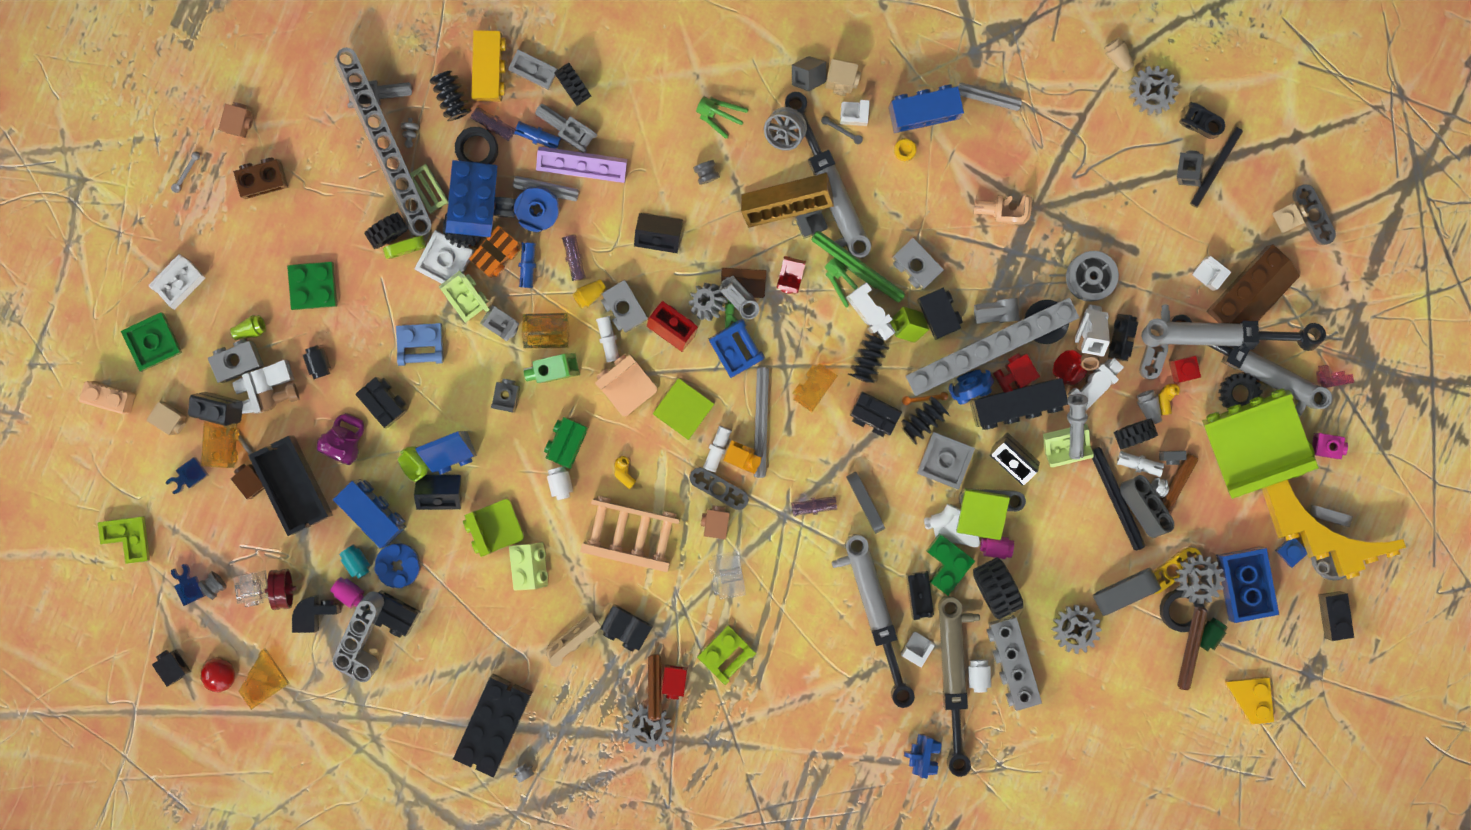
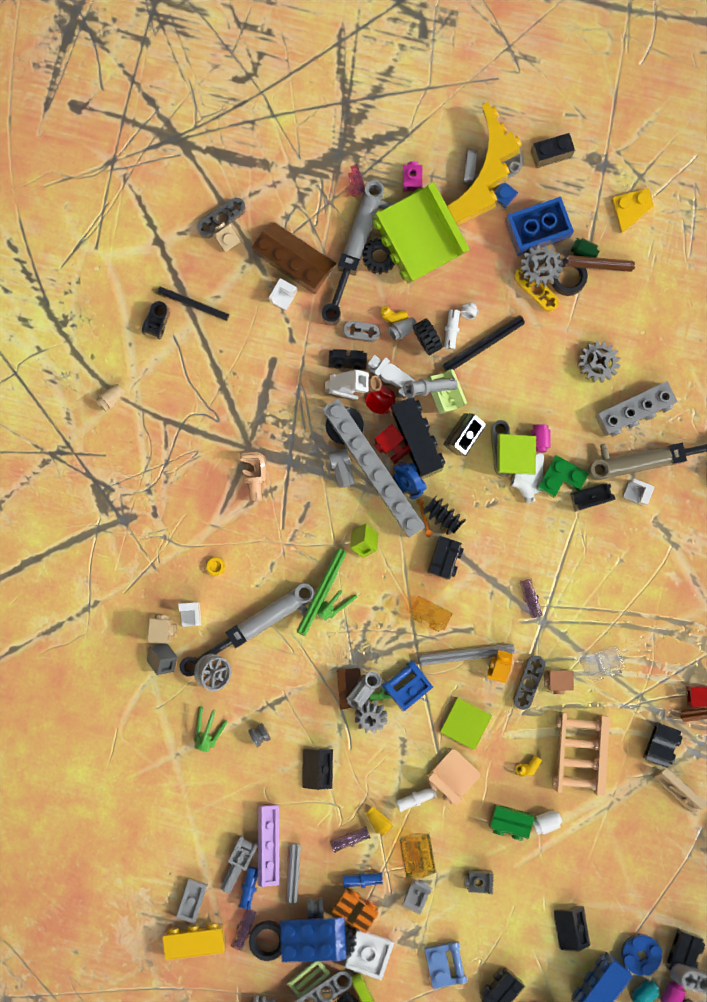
camera: 100 degrees left, 5 degrees down
lime hair [398,446,429,482] -> none
blue slope [415,431,477,475] -> none
black piece [430,71,472,121] -> none
yellowish green bracket [438,271,490,323] -> none
lime bracket [463,499,524,557] -> none
yellowish green bracket [509,542,548,590] -> none
blue plate [514,186,560,232] -> none
bright green torso [524,353,580,383] -> none
black tyre [554,63,592,106] -> none
light grey brick [601,280,648,333] -> none
red brick [646,301,698,352] -> none
lime plate [697,625,757,685] -> none
white pin [703,426,732,472] -> none
pearl gold brick [741,172,834,228] -> none
bracket [777,256,806,294] -> none
dark grey panel [795,210,828,239] -> none
dark grey hinge [821,116,863,145] -> none
light grey piece [831,534,915,708] -> none
white hips [846,282,896,341] -> none
dark grey beam [846,471,885,534] -> none
black piece [848,333,889,383] -> none
blue brick [888,84,964,133] -> none
light grey brick [892,238,944,290] -> none
black brick [917,287,963,340] -> none
light grey plate [917,432,975,490] -> none
light grey axle [958,82,1022,111] -> none
white brick [968,660,991,693] -> none
black tyre [973,557,1023,619] -> none
light grey wheel [1066,251,1119,301] -> none
dark grey beam [1092,568,1161,616] -> none
dark grey beam [1120,475,1175,538] -> none
light grey gear [1128,66,1179,115] -> none
light grey piece [1141,304,1326,351] -> none
dark grey plate [1159,451,1187,465] -> none
dark orange axle [1161,454,1198,513] -> none
red brick [1169,356,1201,383] -> none
dark grey brick [1177,150,1204,187] -> none

